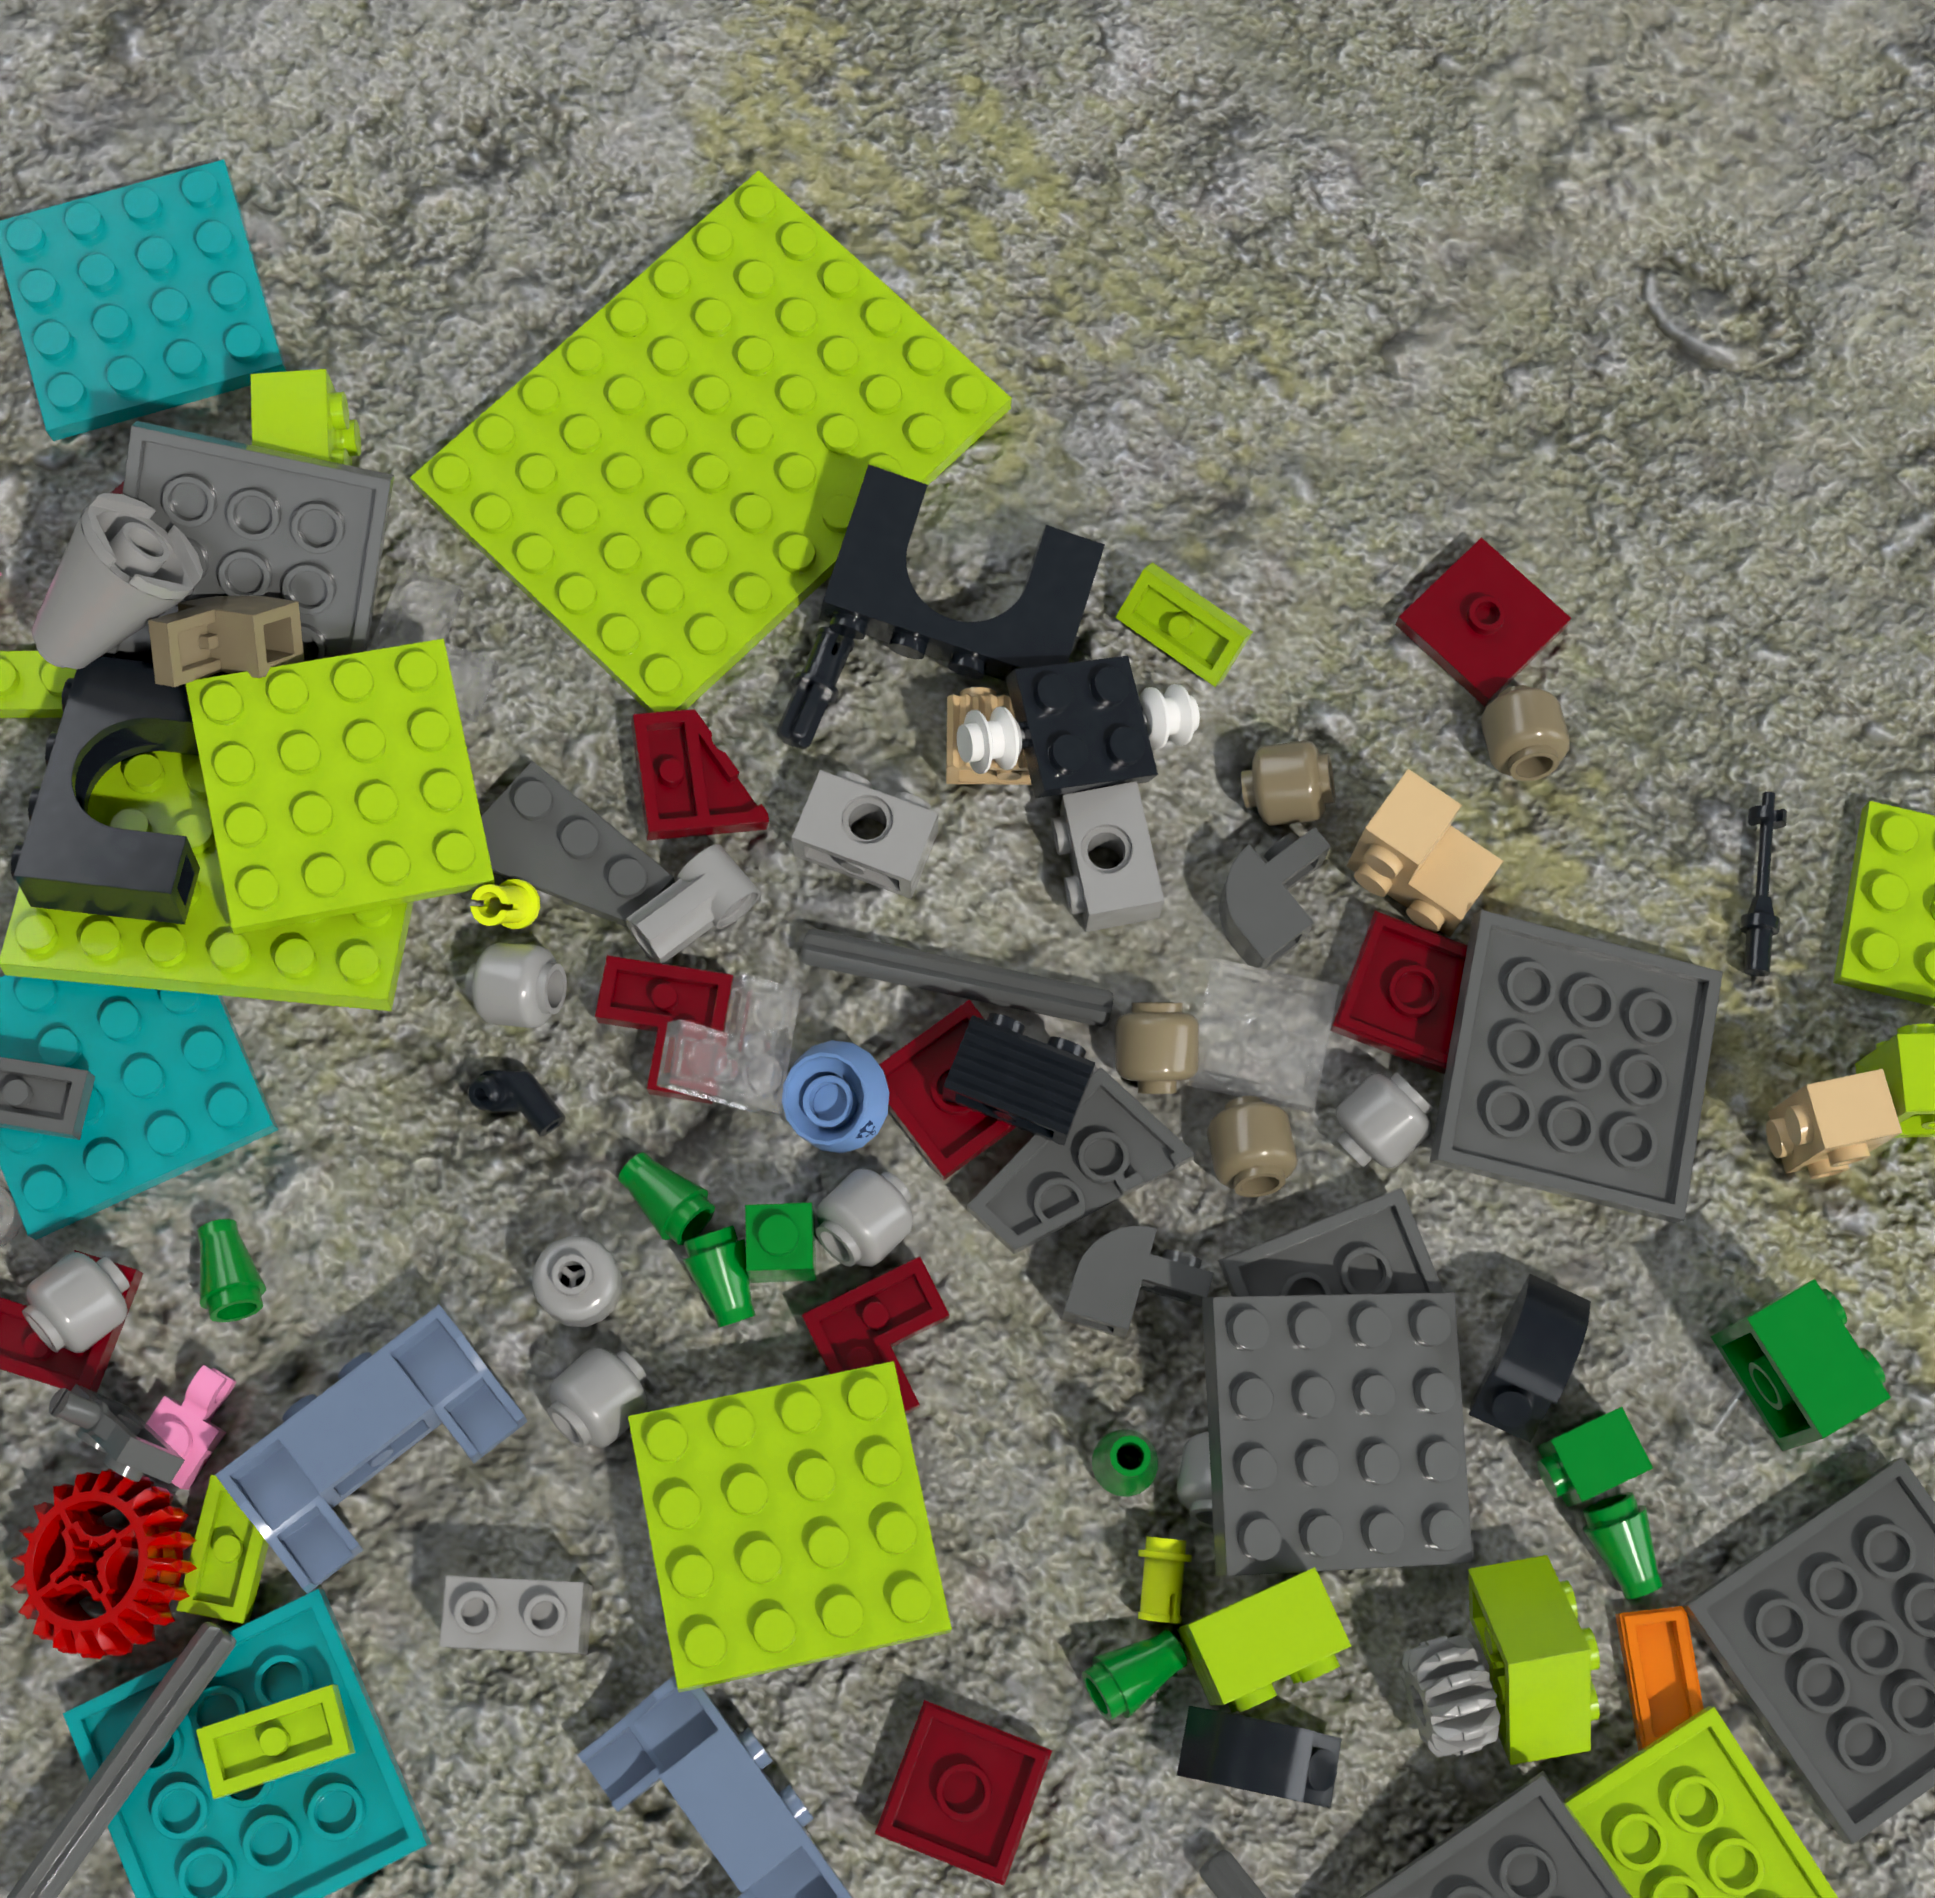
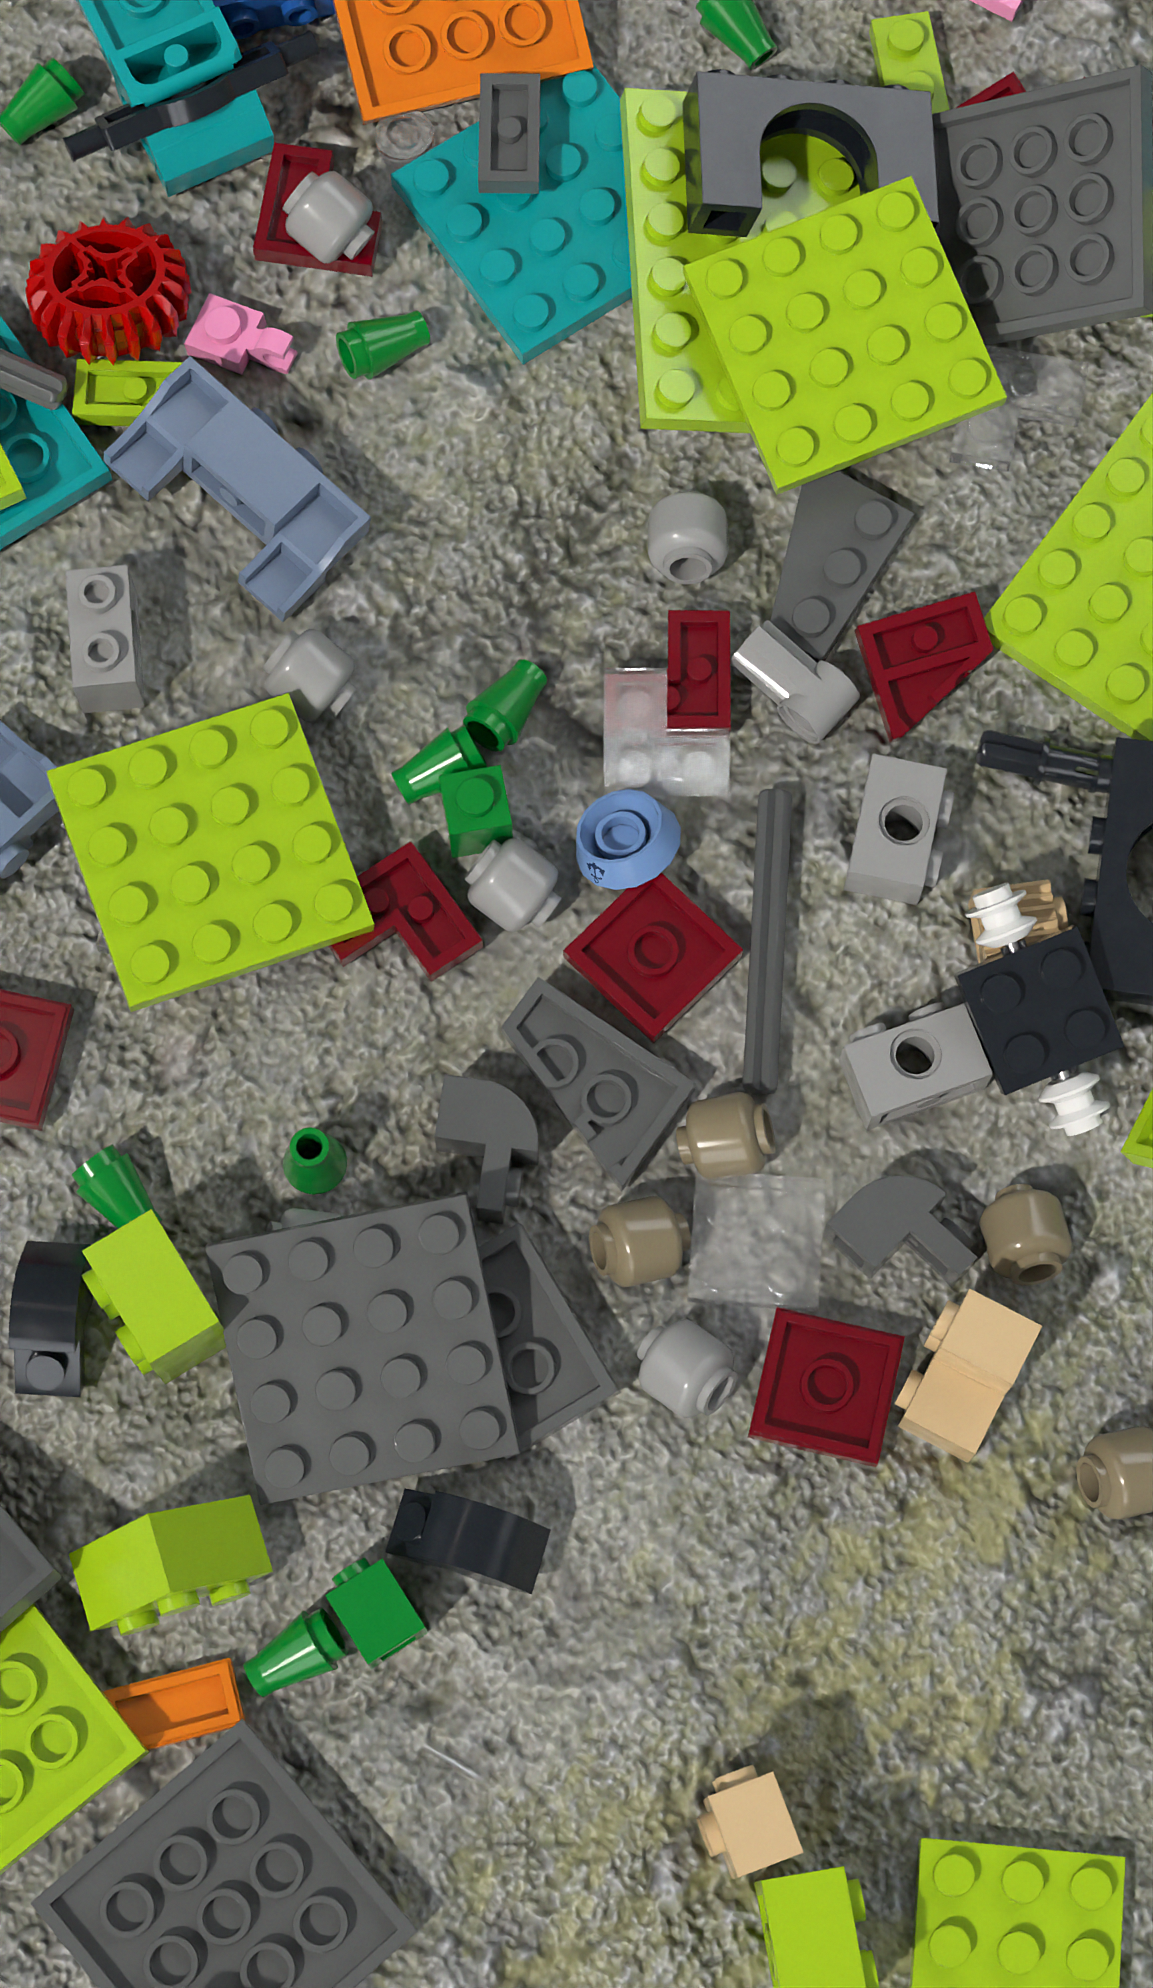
camera: 85 degrees right, 0 degrees up
light grey cone [32,493,203,669] -> none
dark grey plate [49,1384,185,1484] -> none
dark tan brick [148,596,304,687] -> none
black arm [468,1069,566,1137] -> none
neon yellow pin [470,879,540,929] -> none
light grey head [532,1236,623,1327] -> none
black brick [943,1013,1095,1145] -> none
neon yellow pin [1137,1536,1192,1623] -> none
light grey gear [1401,1635,1501,1757] -> none
dark grey plate [1429,910,1723,1223] -> none
green brick [1710,1279,1891,1451] -> none
black piece [1740,792,1787,976] -> none

